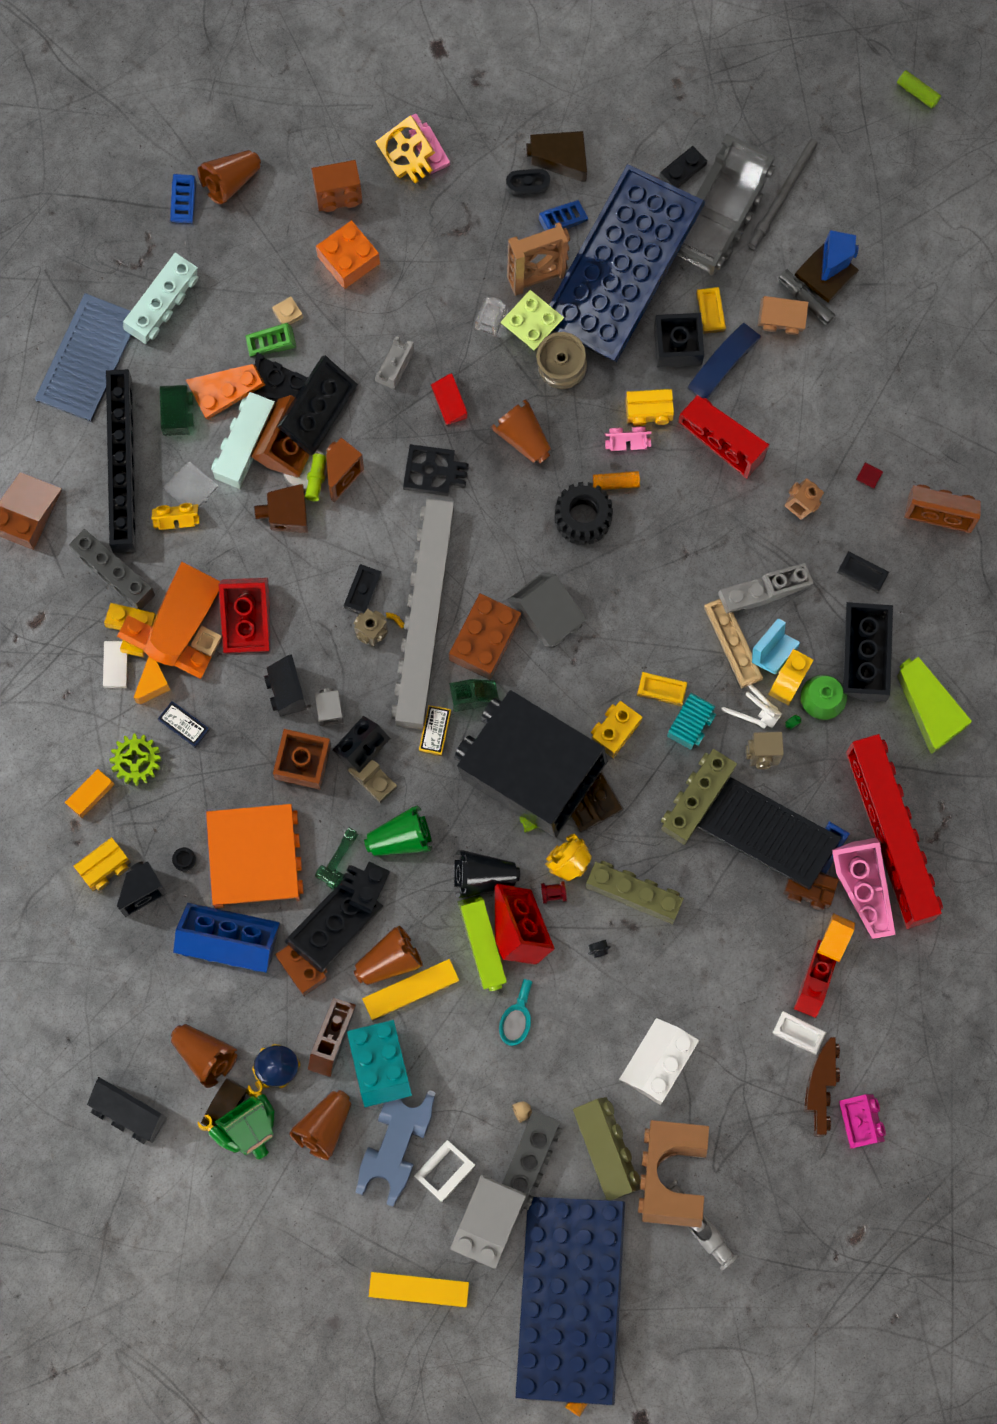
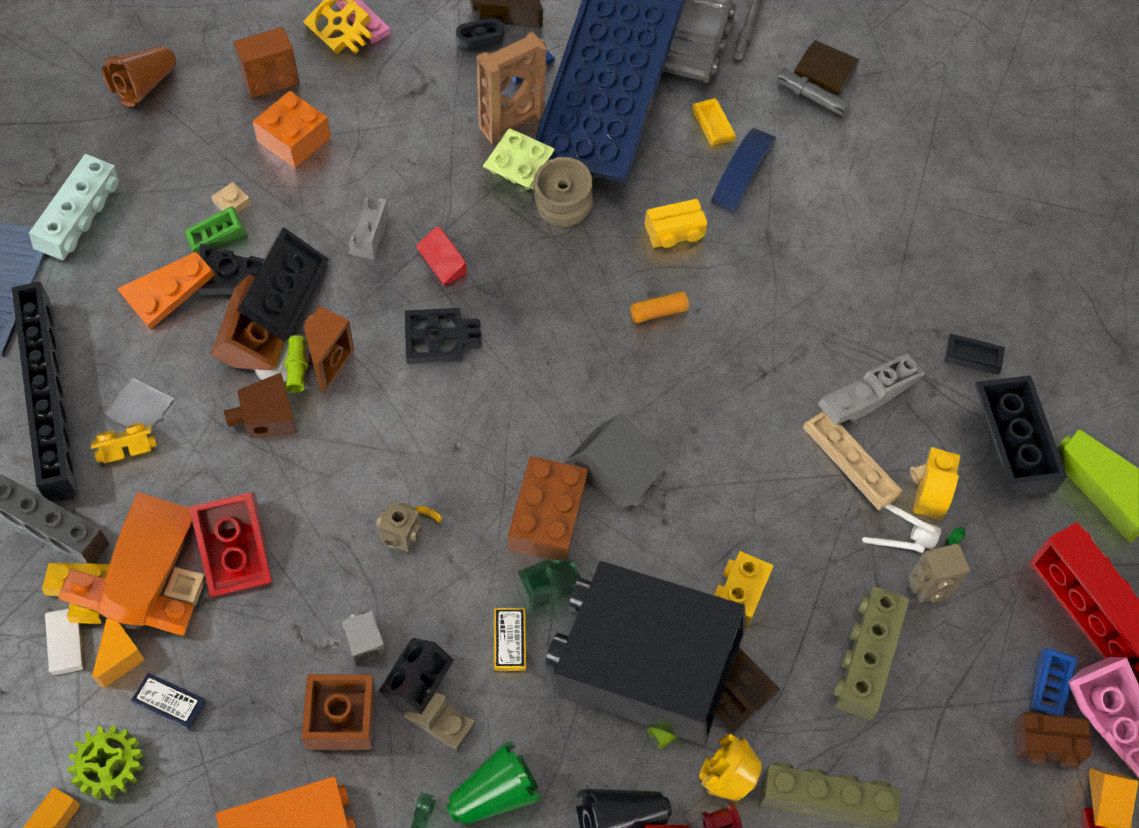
camera: 15 degrees left, 15 degrees down
clear green brick [160,385,194,436] -> none
blue slope [170,174,197,223] -> none
light aqua brick [211,392,275,489] -> none
black slope [264,654,307,717] -> none
black plate [343,564,382,614] -> none
light grey brick [391,499,454,729] -> none
clear brick [475,297,506,336] -> none
dark orange cone [490,399,551,464] -> none
black tyre [555,482,613,545] -> none
bright pink hinge [604,426,651,451] -> none
yellow tile [637,672,688,706] -> none
black brick [654,313,704,367] -> none
teal brick [667,693,716,750] -> none
red wedge [678,395,770,479] -> none
black window [698,777,841,890] -> none
medium azure panel [752,619,800,674] -> none
medium nougat brick [758,296,809,335] -> none
medium nougat brick [784,478,824,520] -> none
bright green cone [800,675,847,720] -> none
blue slope [821,230,859,281] -> none
dark red piece [856,462,883,489] -> none
dark orange slope [904,484,981,533] -> none

